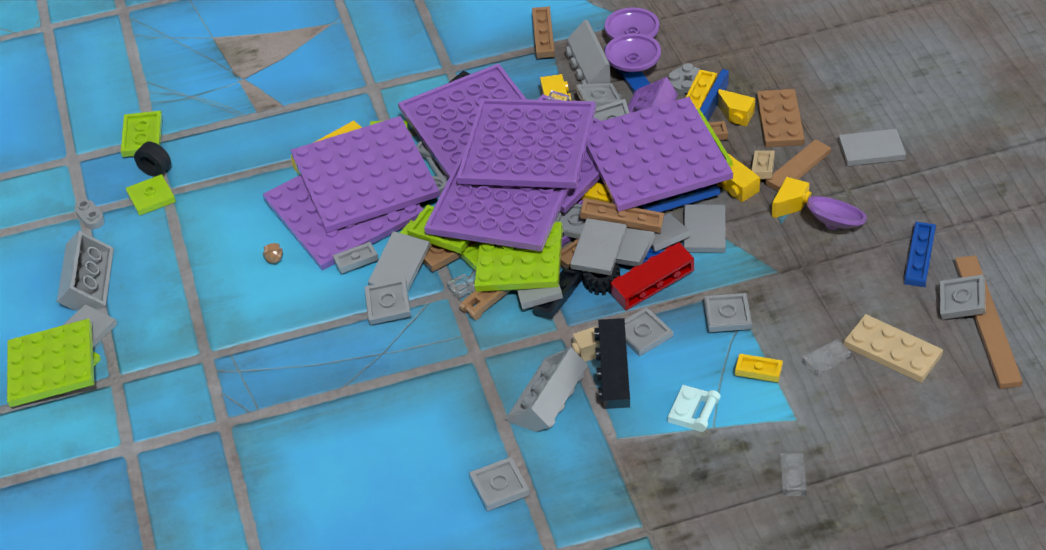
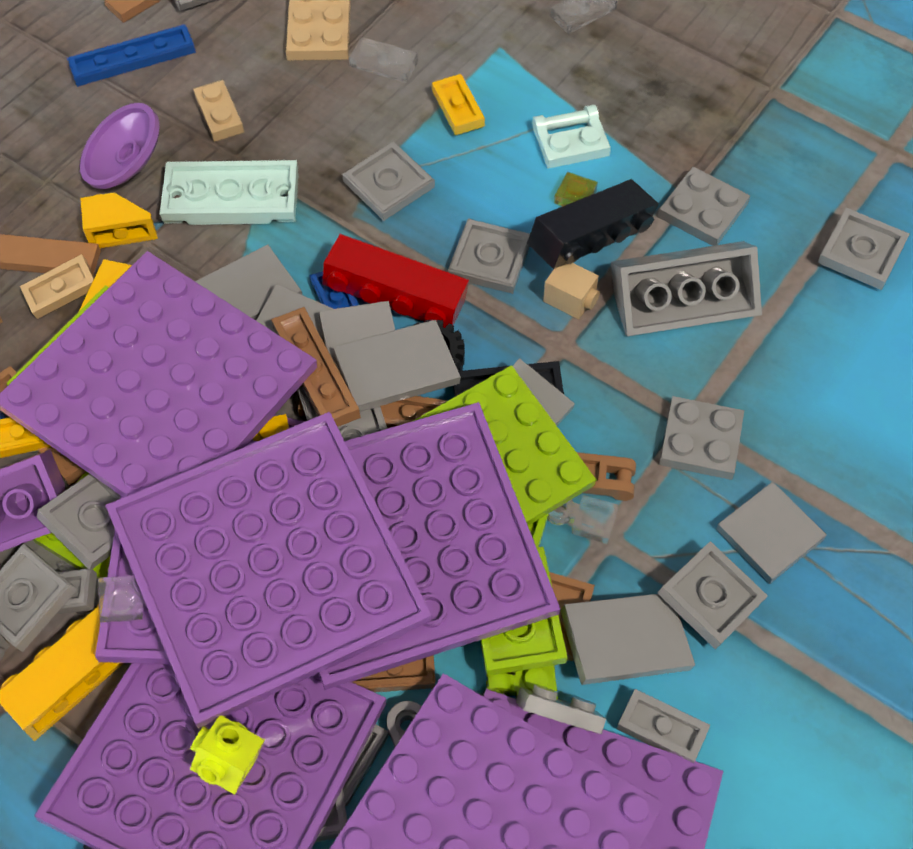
camera: 130 degrees left, 15 degrees up
none -> light aqua piece [160,160,299,225]
none -> neon yellow brick [190,715,265,795]
none -> tan plate [193,80,244,142]
none -> light grey plate [516,684,606,734]
none -> clear yellow plate [554,172,598,206]
none -> light grey plate [658,167,750,246]
none -> light grey plate [659,396,745,480]
none -> light grey tile [716,482,827,584]

